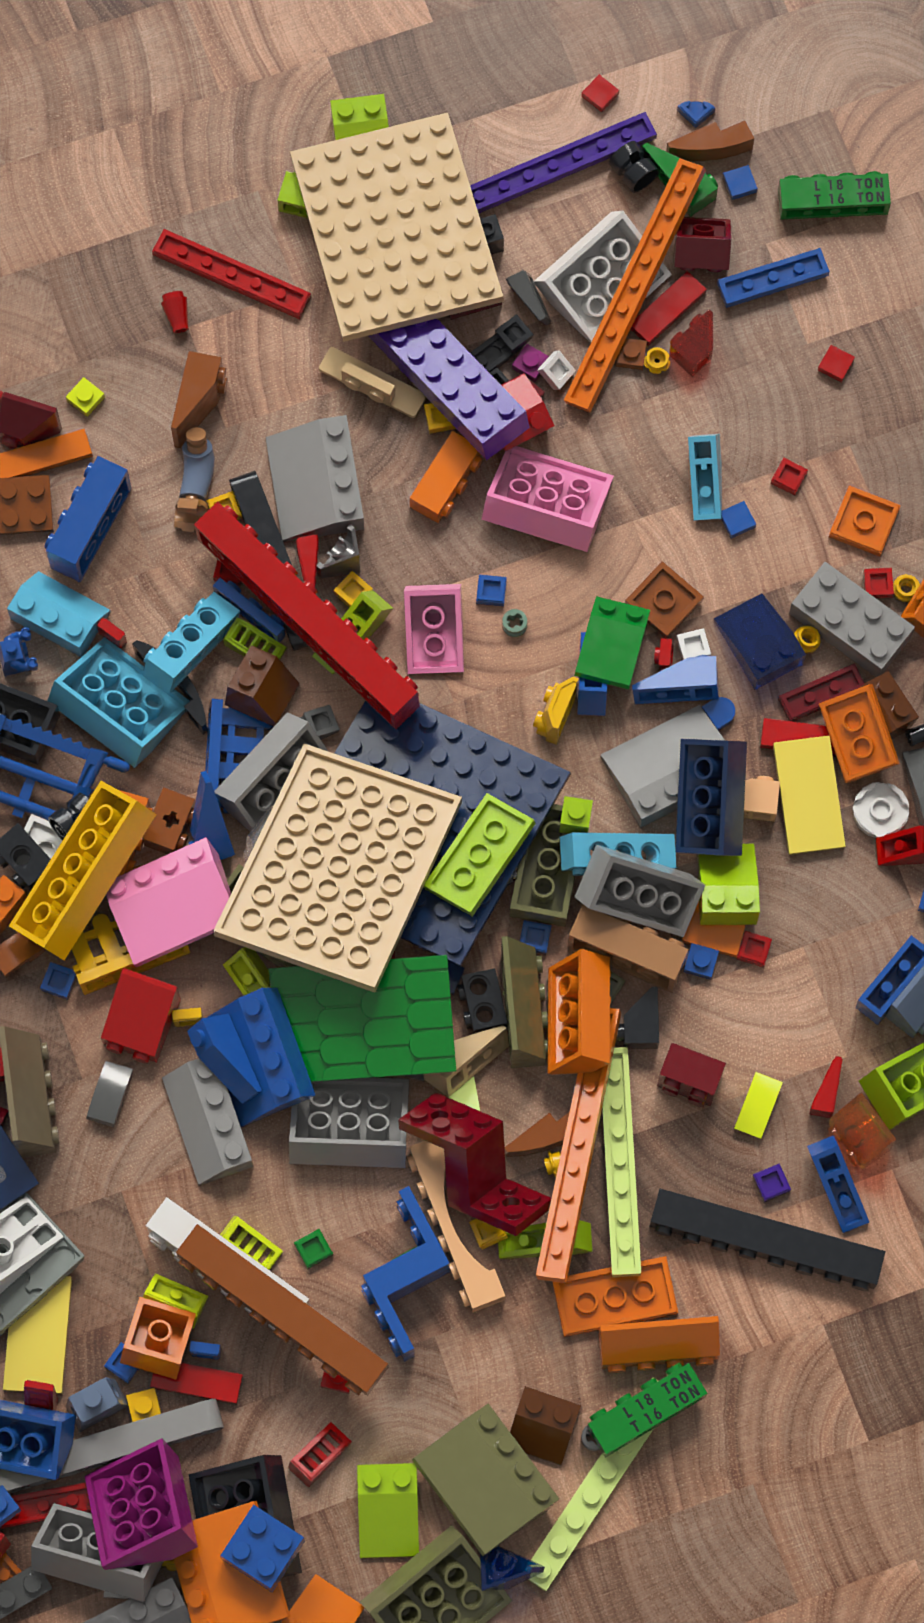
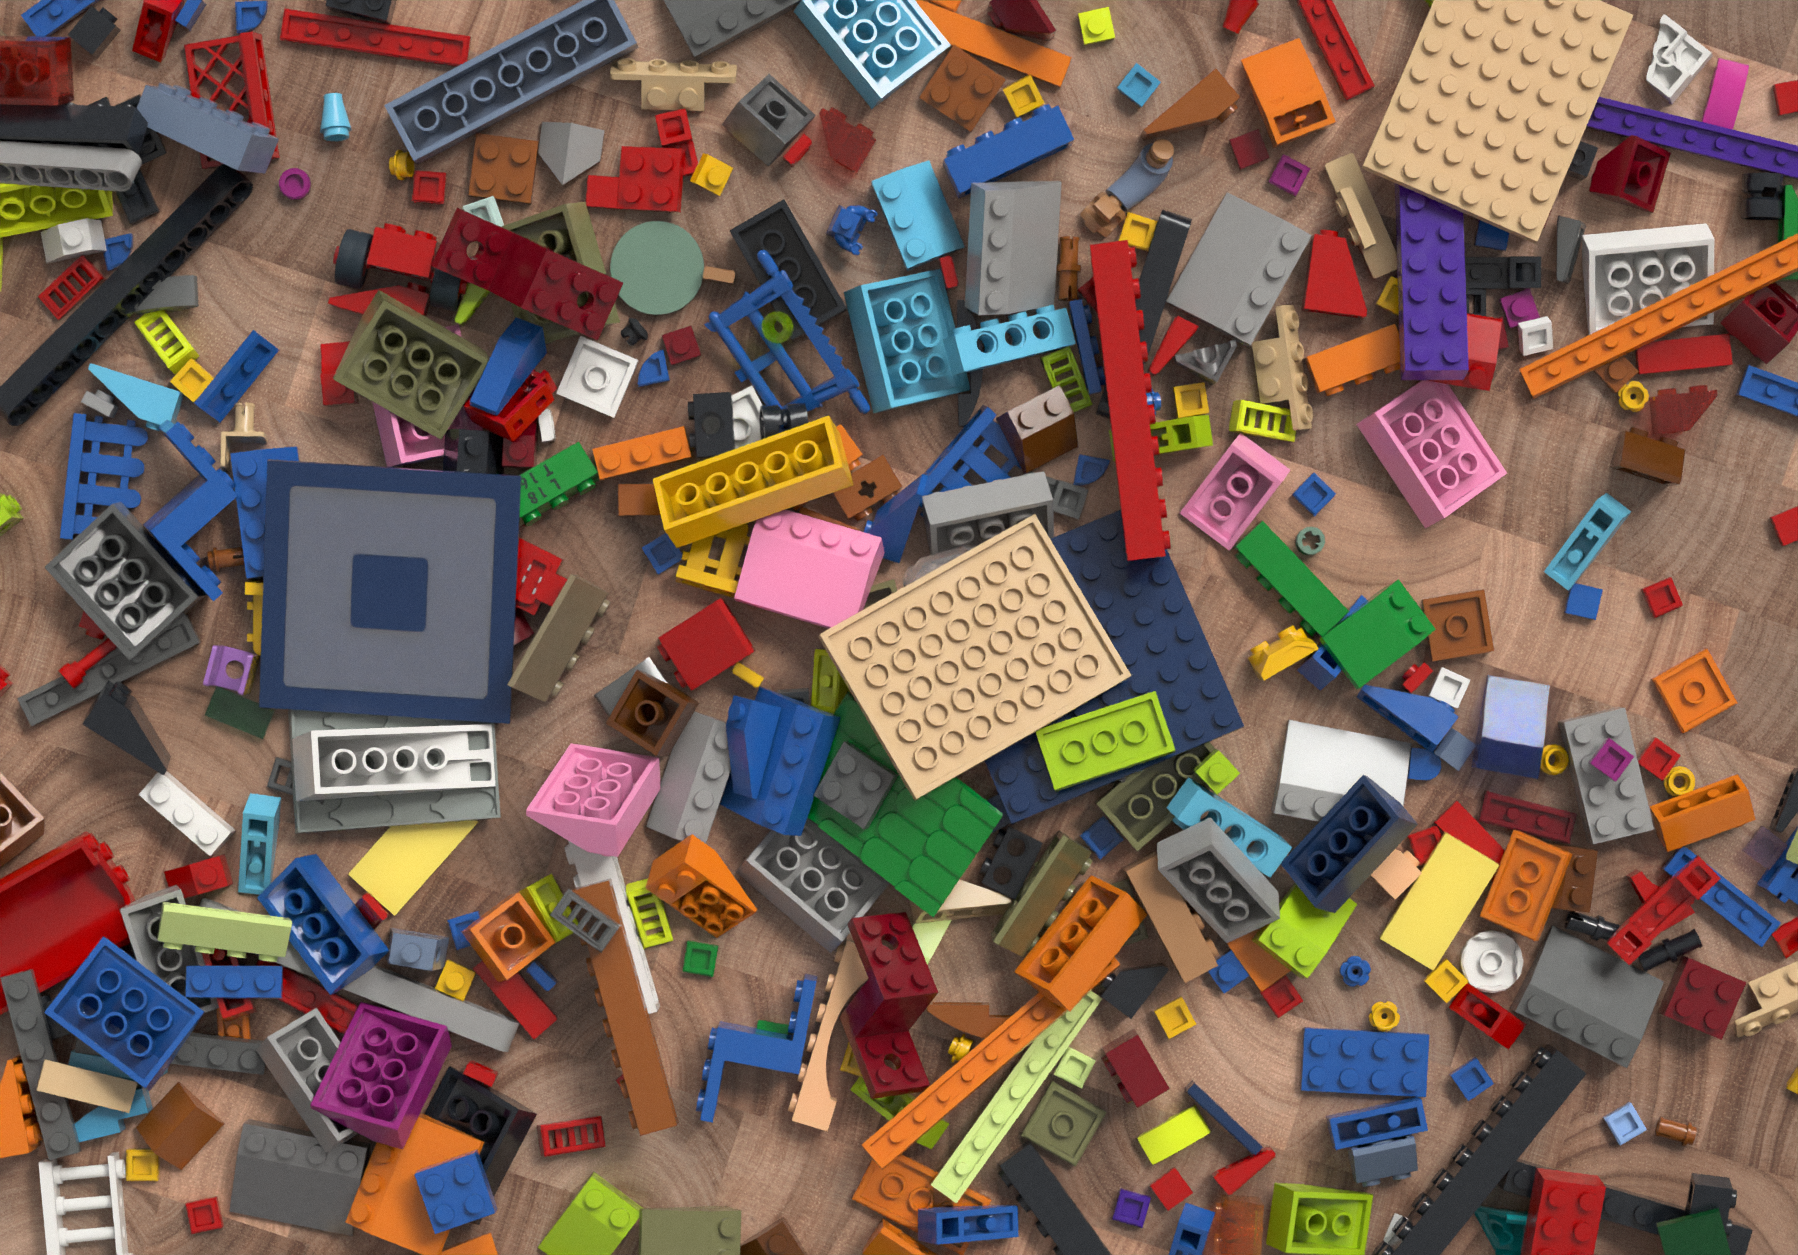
camera: 40 degrees right, 15 degrees up
none -> red tile [463,1060,499,1087]
none -> bright pink slope [526,743,660,857]
none -> dark grey slope [550,889,621,953]
none -> reddish brown slope [606,670,699,756]
none -> orange slope [646,834,757,938]
none -> clear neon green plate [762,311,793,343]
none -> dark grey plate [814,741,899,829]
none -> blue slope [918,1205,1019,1245]
none -> light grey slope [965,181,1062,315]
none -> yellow plate [1002,74,1045,117]
none -> olive tile [1021,1081,1107,1167]
none -> yellowish green tile [1053,1046,1096,1089]
none -> dark orange pin [1056,236,1081,301]
none -> blue tile [1073,454,1110,486]
none -> dark azure plate [1117,63,1161,108]
none -> red tile [1149,1166,1193,1211]
none -> yellow plate [1154,996,1197,1039]
none -> dark blue tile [1185,1080,1263,1155]
none -> dark red tile [1229,129,1270,170]
none -> neon yellow slope [1229,400,1296,442]
none -> green brick [1233,521,1349,637]
none -> orange slope [1240,38,1336,148]
none -> tan bracket [1252,305,1313,431]
none -> magenta tile [1268,154,1311,197]
none -> blue plate [1300,1027,1430,1097]
none -> red slope [1301,230,1367,319]
none -> blue plate [1340,956,1371,987]
none -> yellow plate [1369,1001,1400,1032]
none -> red tile [1407,825,1442,865]
none -> yellow plate [1424,958,1469,1003]
none -> sand blue tile [1434,728,1476,771]
none -> blue tile [1474,220,1509,251]
none -> dark red slope [1589,135,1671,213]
none -> magenta plate [1589,737,1635,782]
none -> reddish brown slope [1609,427,1685,486]
none -> white slope [1646,14,1713,104]
none -> dark pink slope [1701,58,1749,129]

